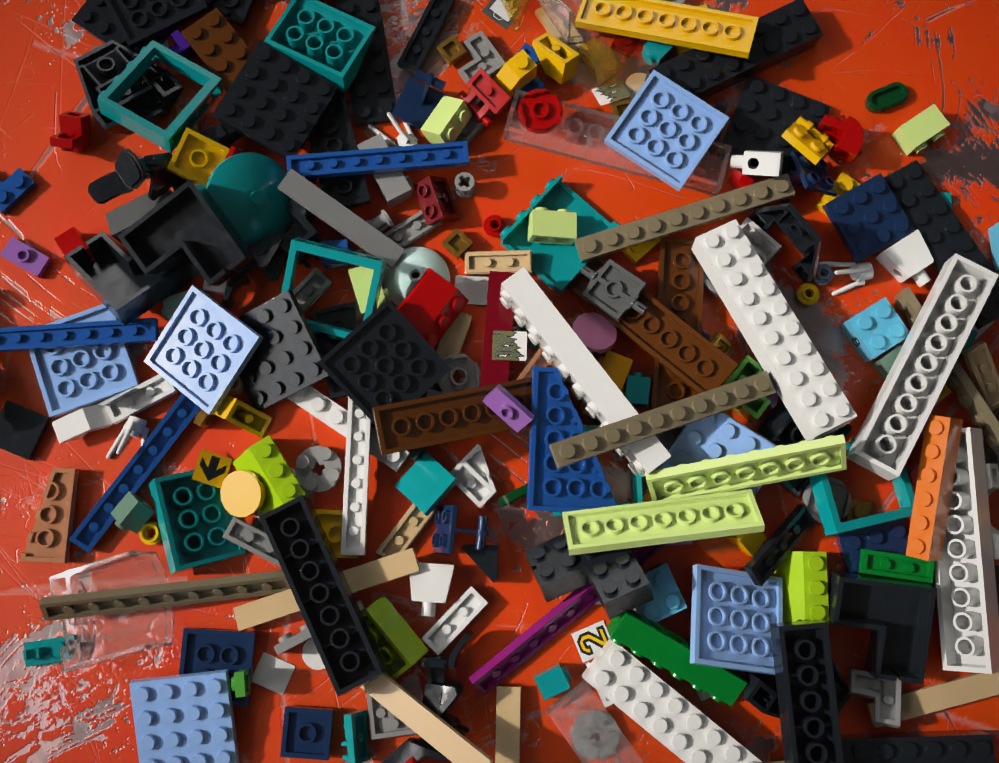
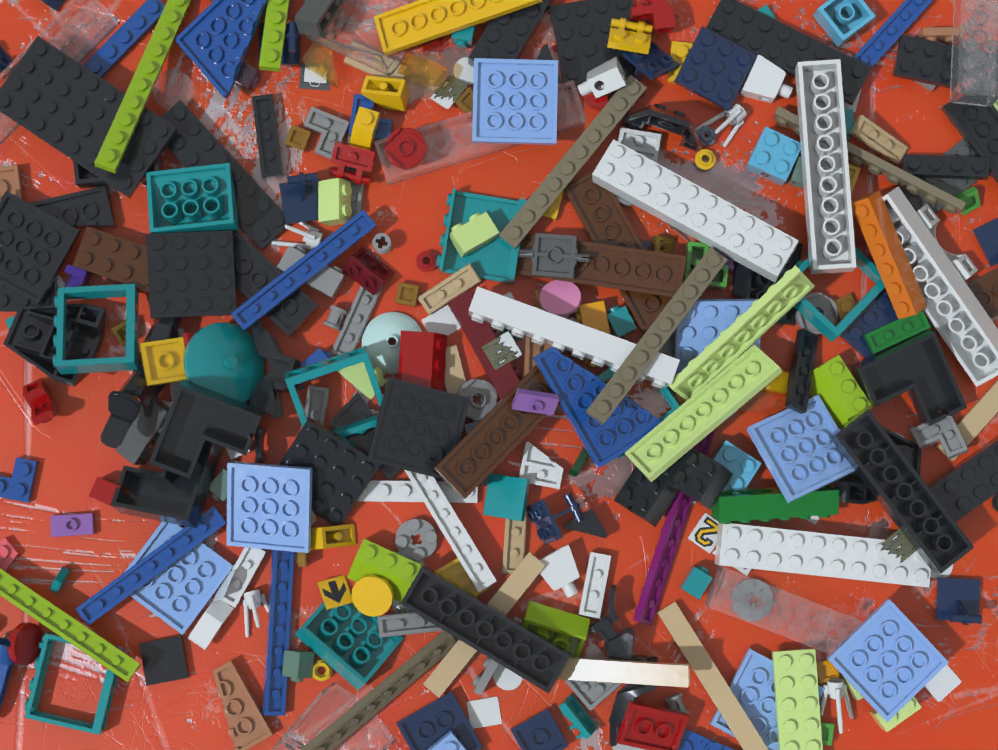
camera: 35 degrees left, 5 degrees up
bright green plate [231,669,251,698] -> none
light grey tile [277,169,405,269] -> none

